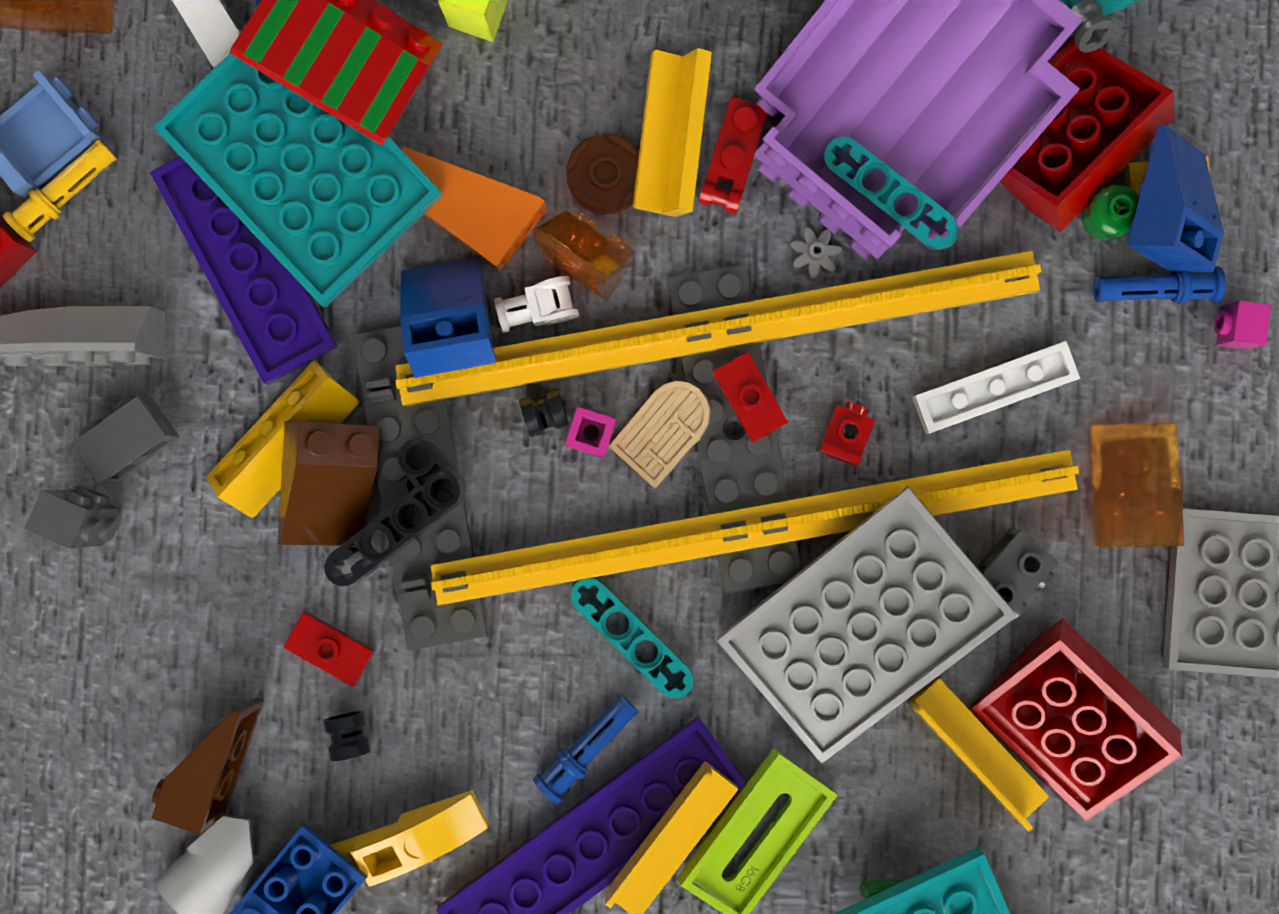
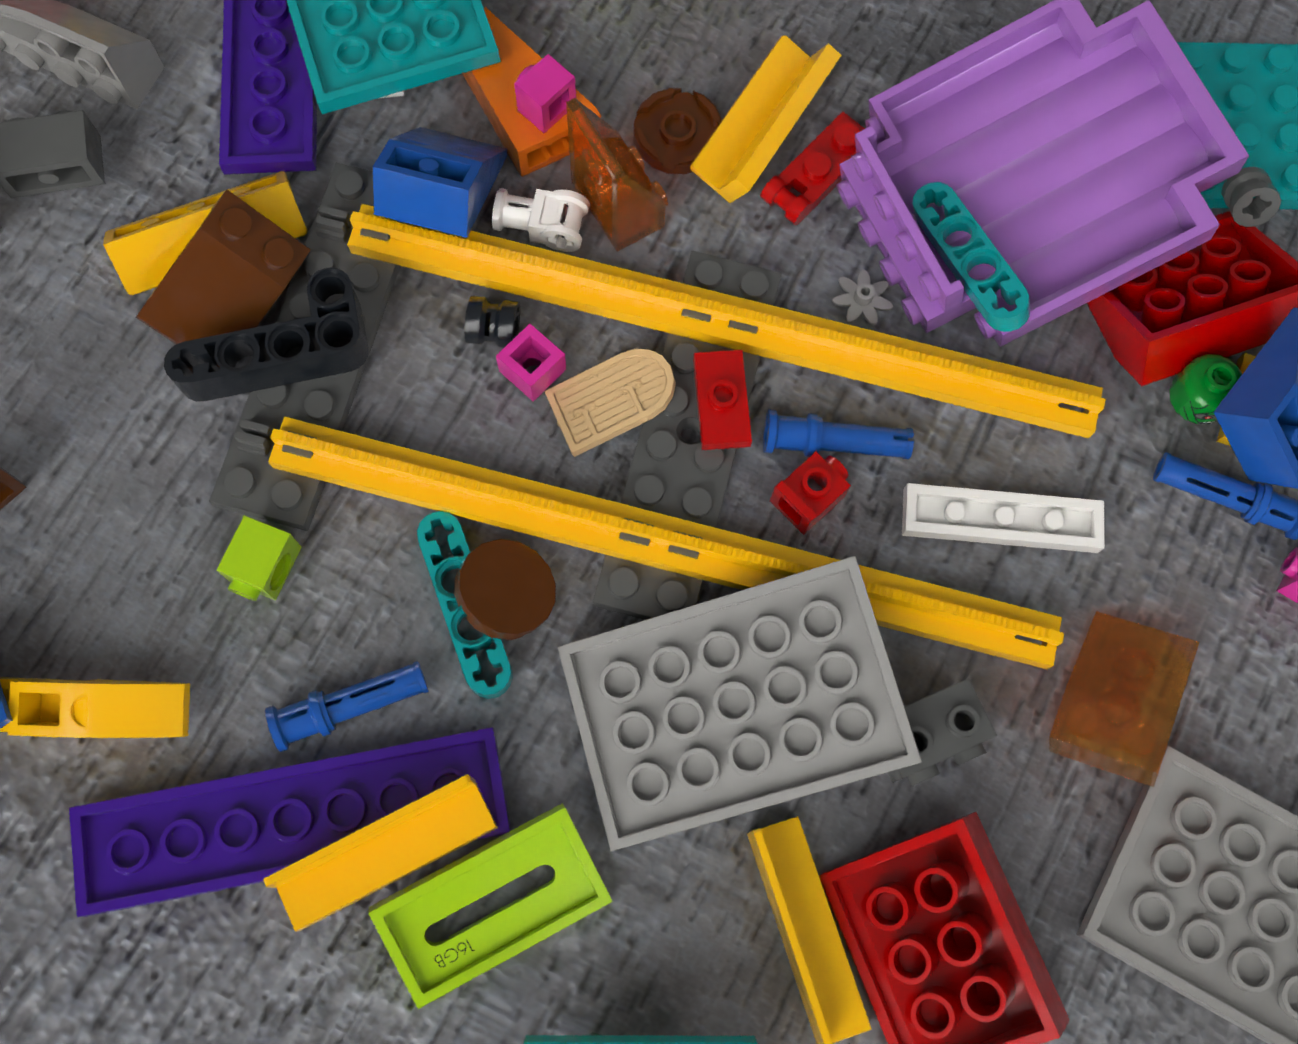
camera: 20 degrees right, 15 degrees down
red plate [283,611,375,687] -> none
black wheel [323,711,371,761] -> none
none -> lime brick [216,515,302,601]
none -> reddish brown tile [454,539,556,640]
none -> dark pink plate [514,54,577,133]
none -> blue pin [763,409,914,459]

